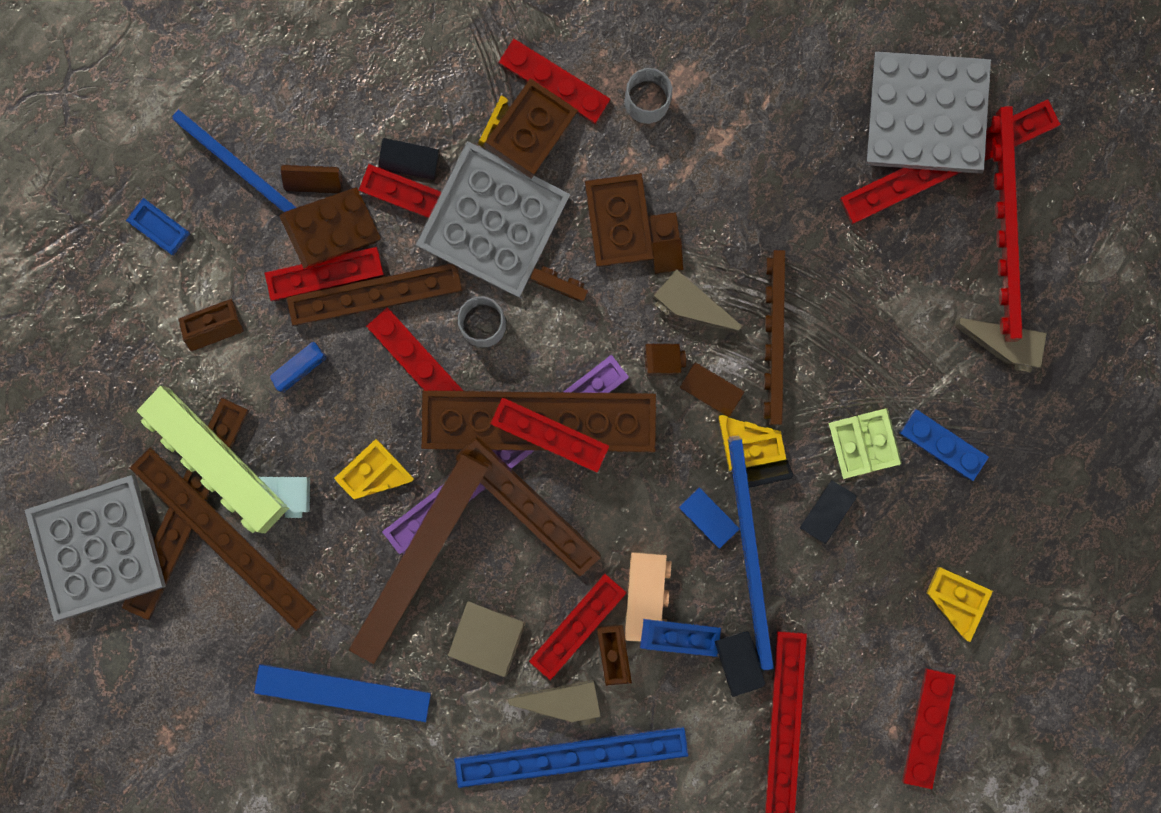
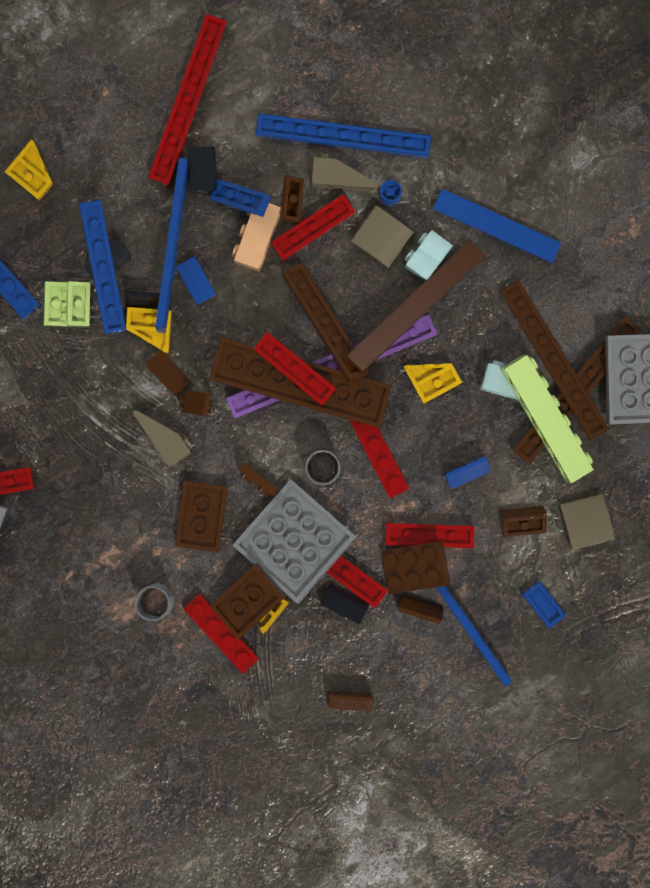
camera: 165 degrees left, 0 degrees up
reddish brown plate [286,263,463,326] -> none
reddish brown slope [648,212,684,274] -> none
reddish brown plate [763,250,785,425] -> none
red plate [902,668,956,789] -> none
none -> blue tile [79,200,126,334]
none -> reddish brown slope [328,692,374,712]
none -> blue wheel [379,180,402,206]
none -> light aqua brick [405,230,453,282]
none -> dark tan slope [560,494,615,551]

